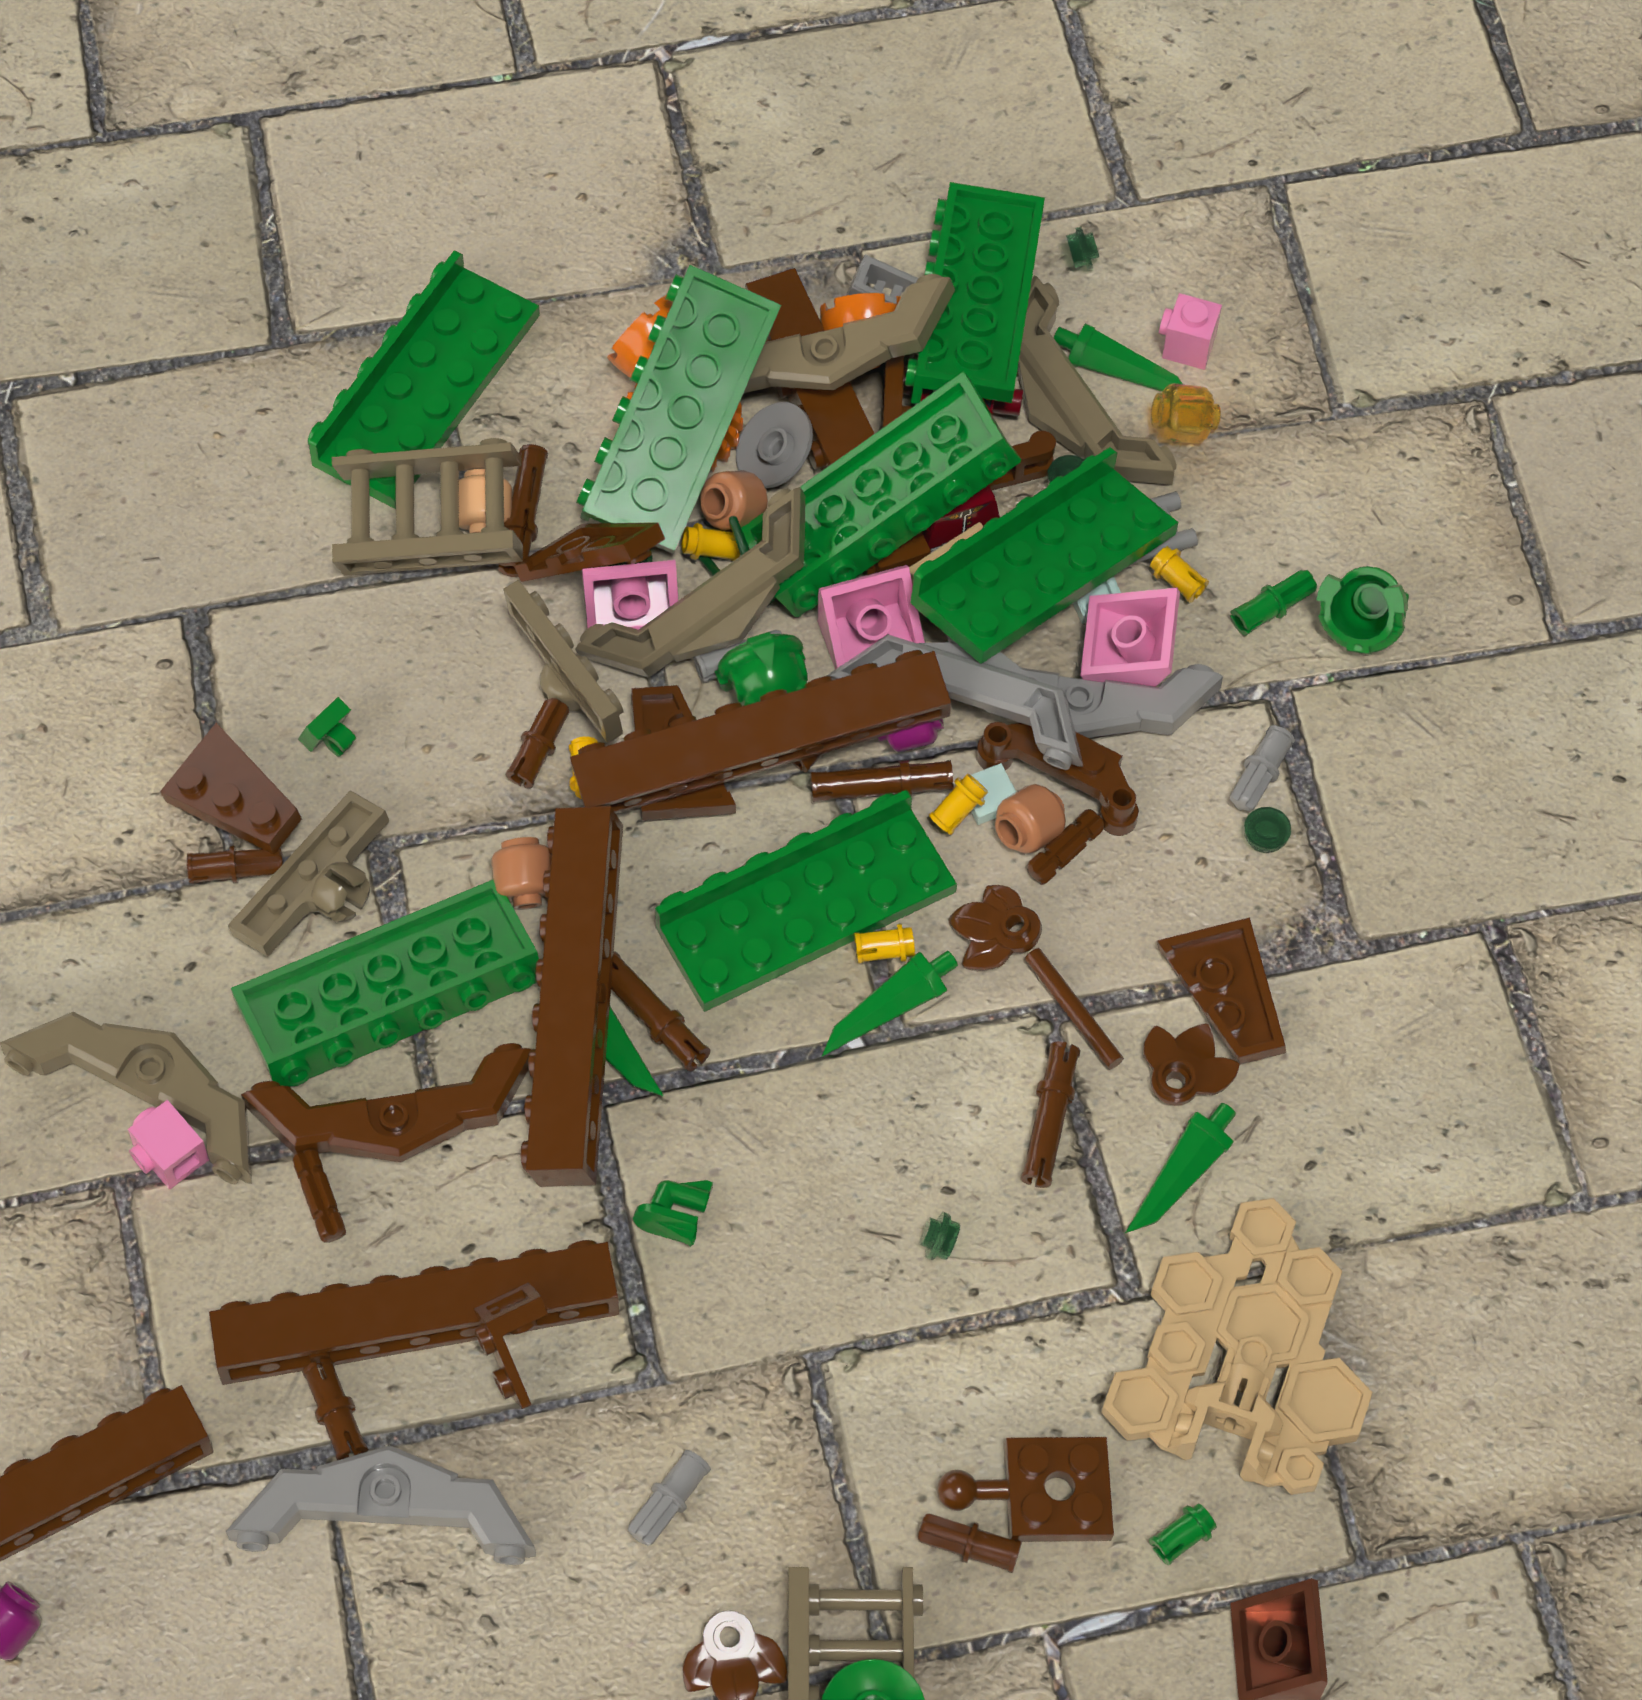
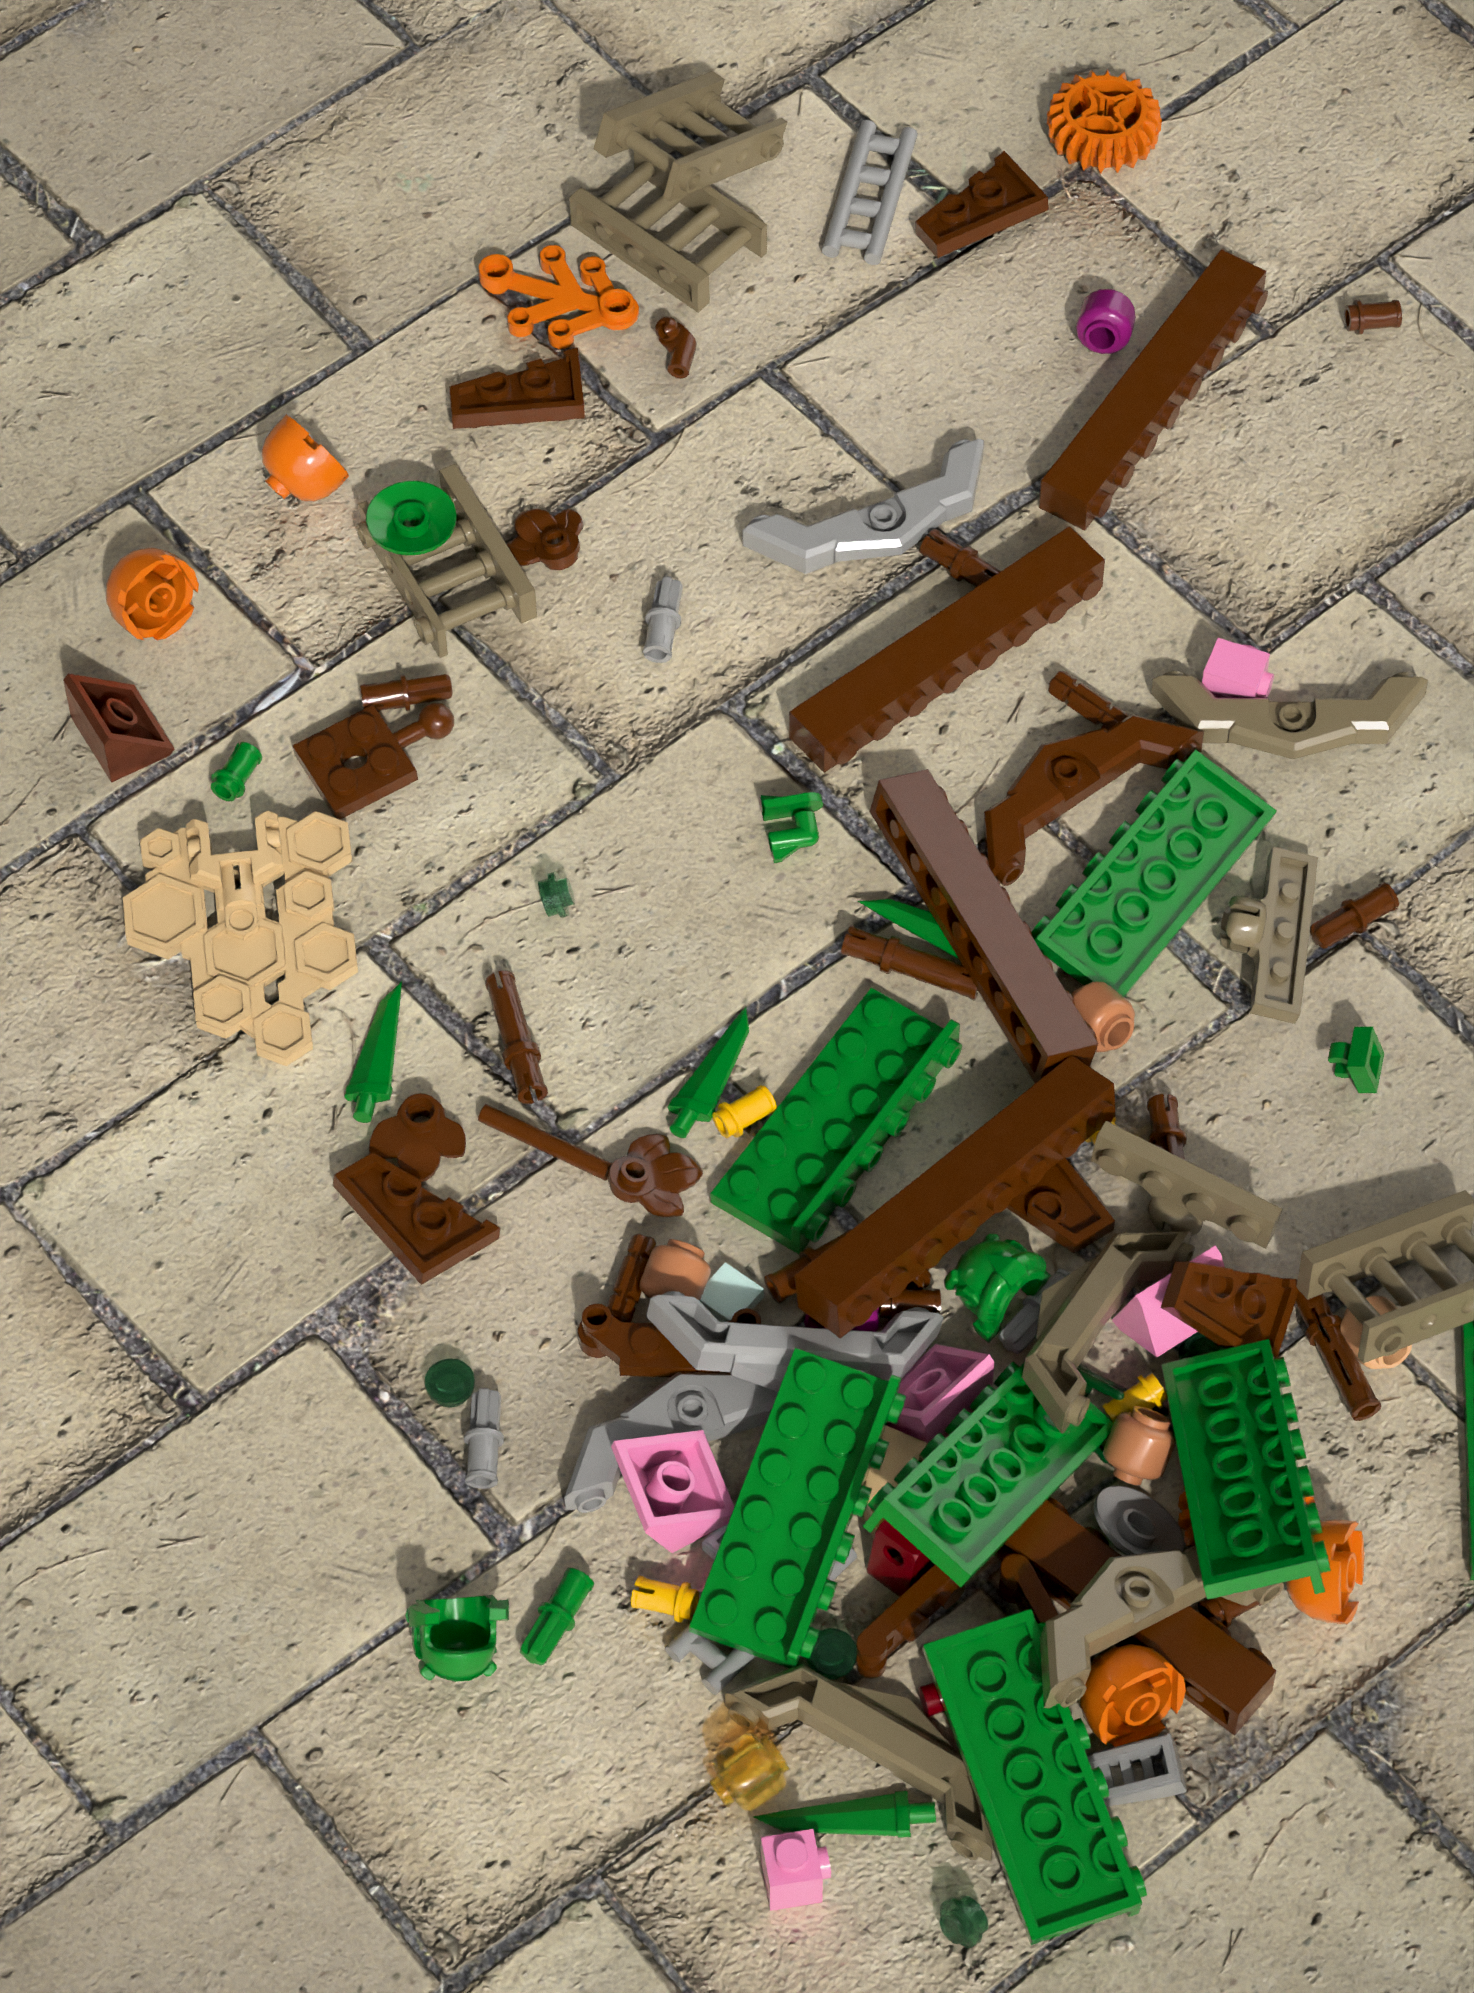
camera: 155 degrees right, 5 degrees down
reddish brown wing [160,723,302,854] -> none
reddish brown bracket [473,1282,549,1409] -> none
yellow pin [929,773,988,835] -> none

